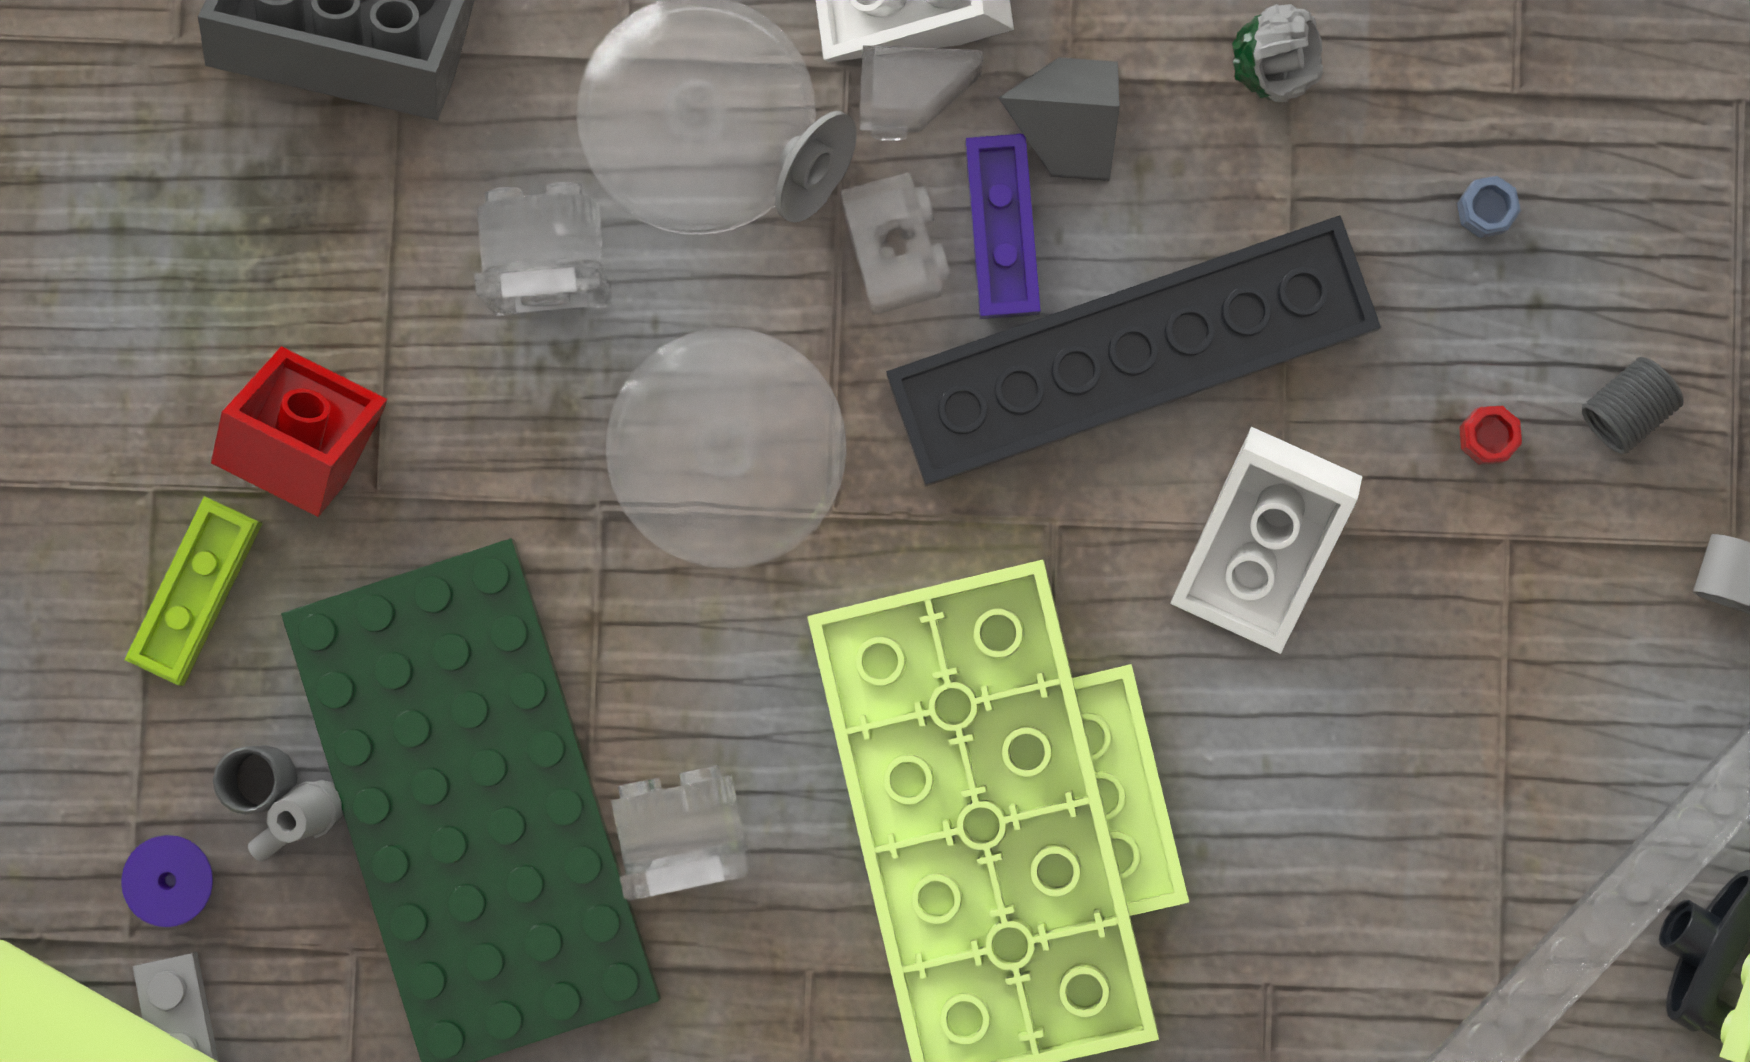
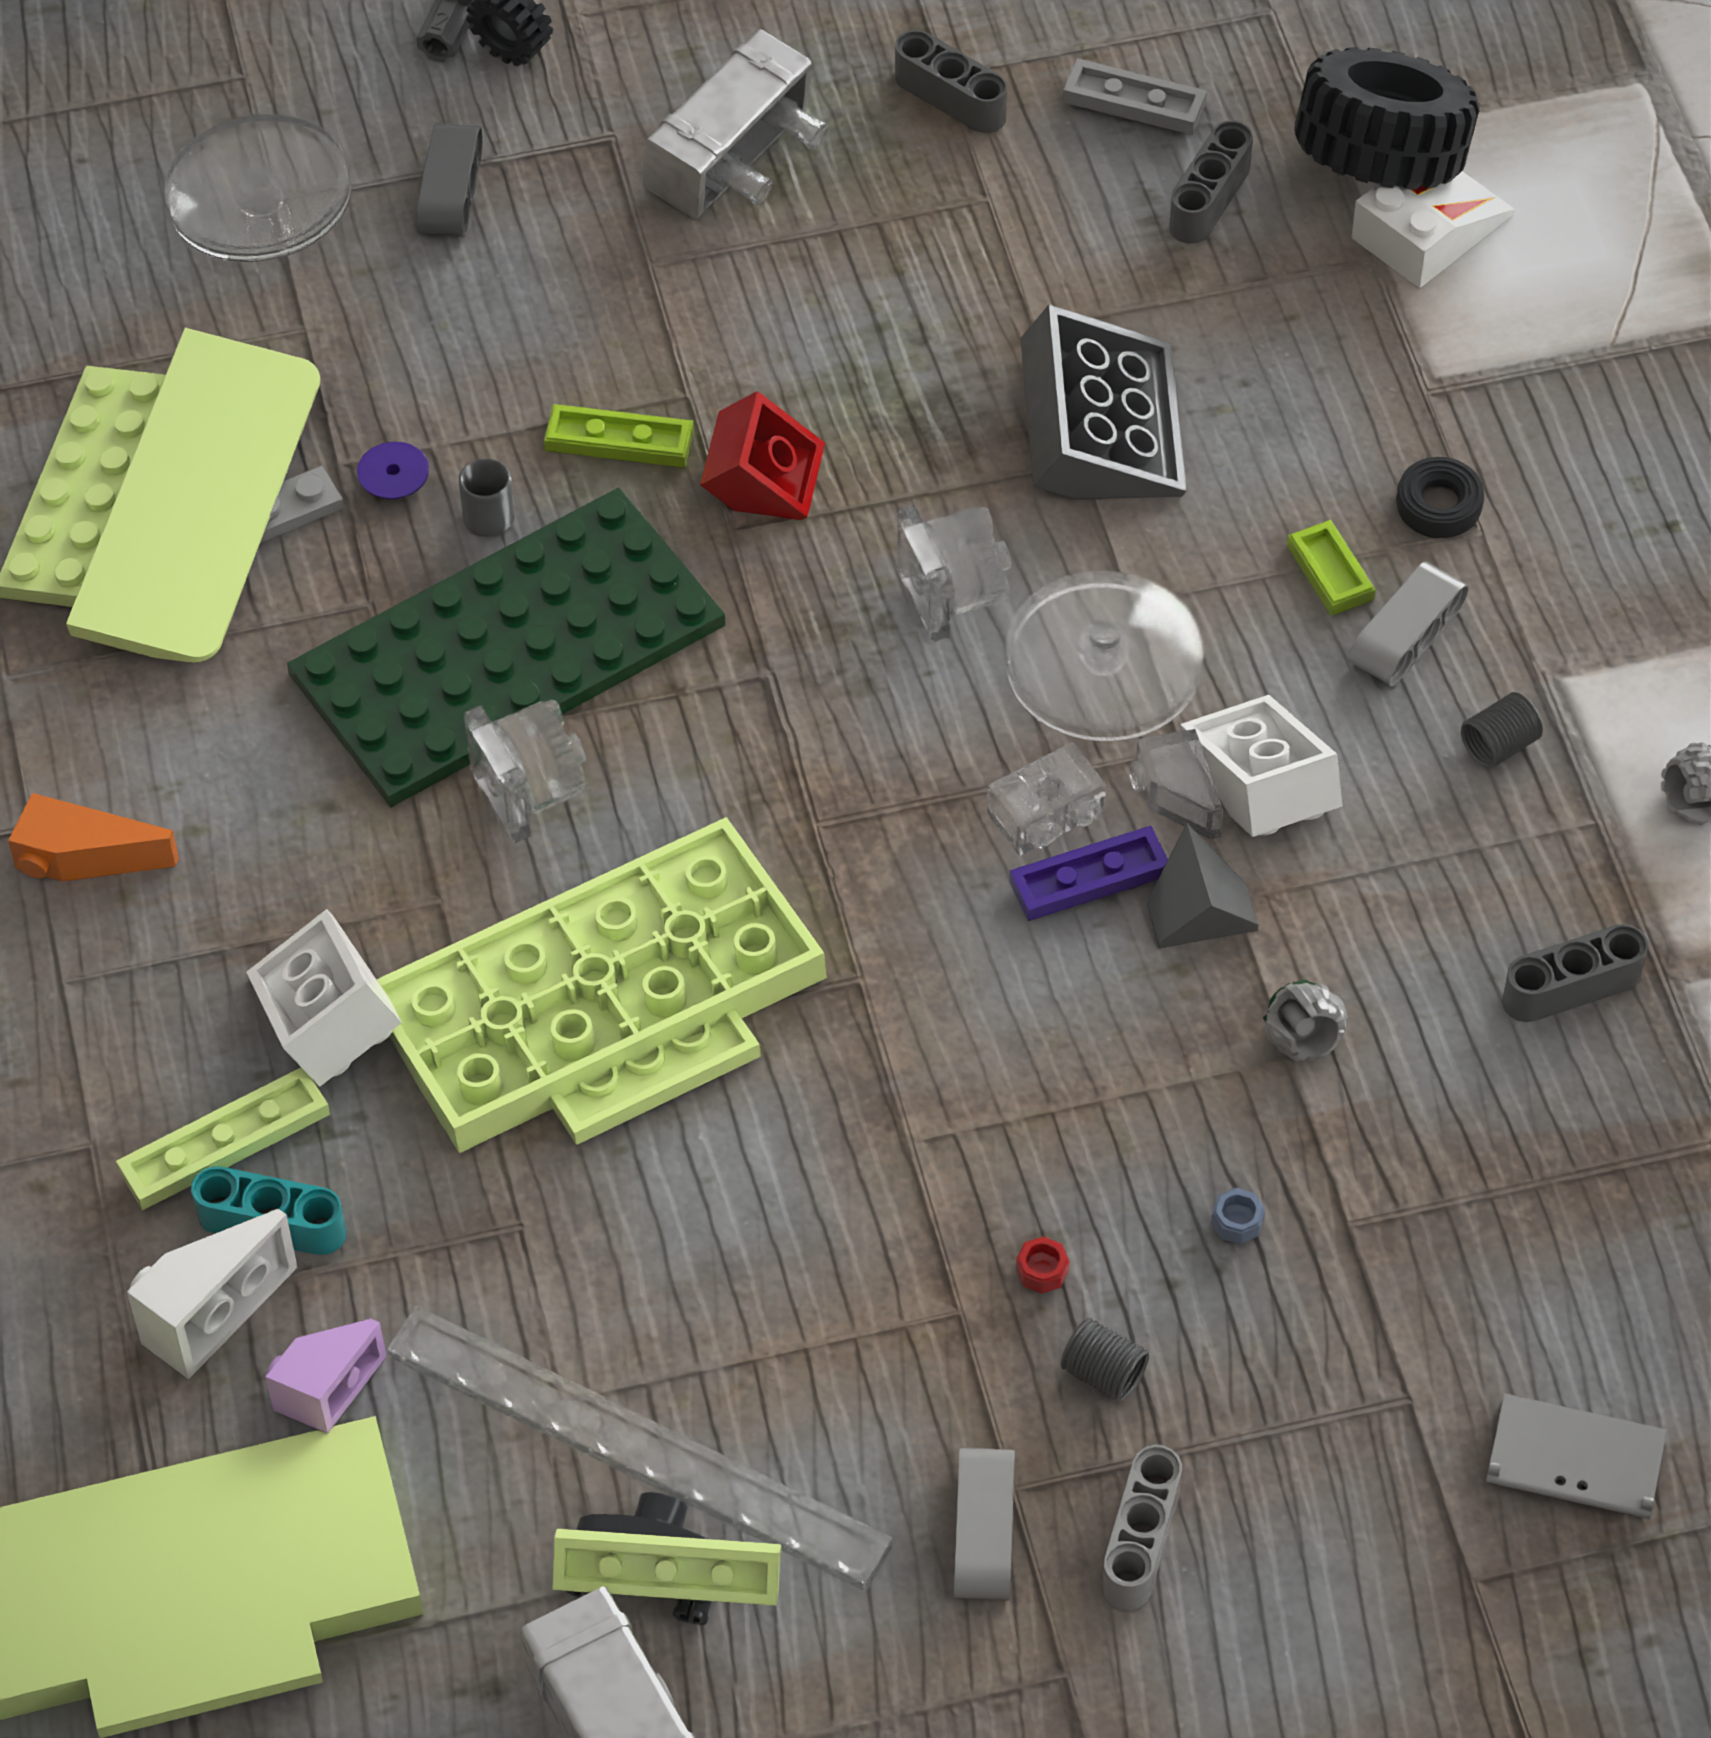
camera: 75 degrees right, 30 degrees down
light grey piece [248,780,344,862] -> none
clear dish [606,328,847,569] -> none
light grey dish [775,111,857,223] -> none
black plate [886,215,1381,487] -> none
white slope [1170,427,1362,654] -> none

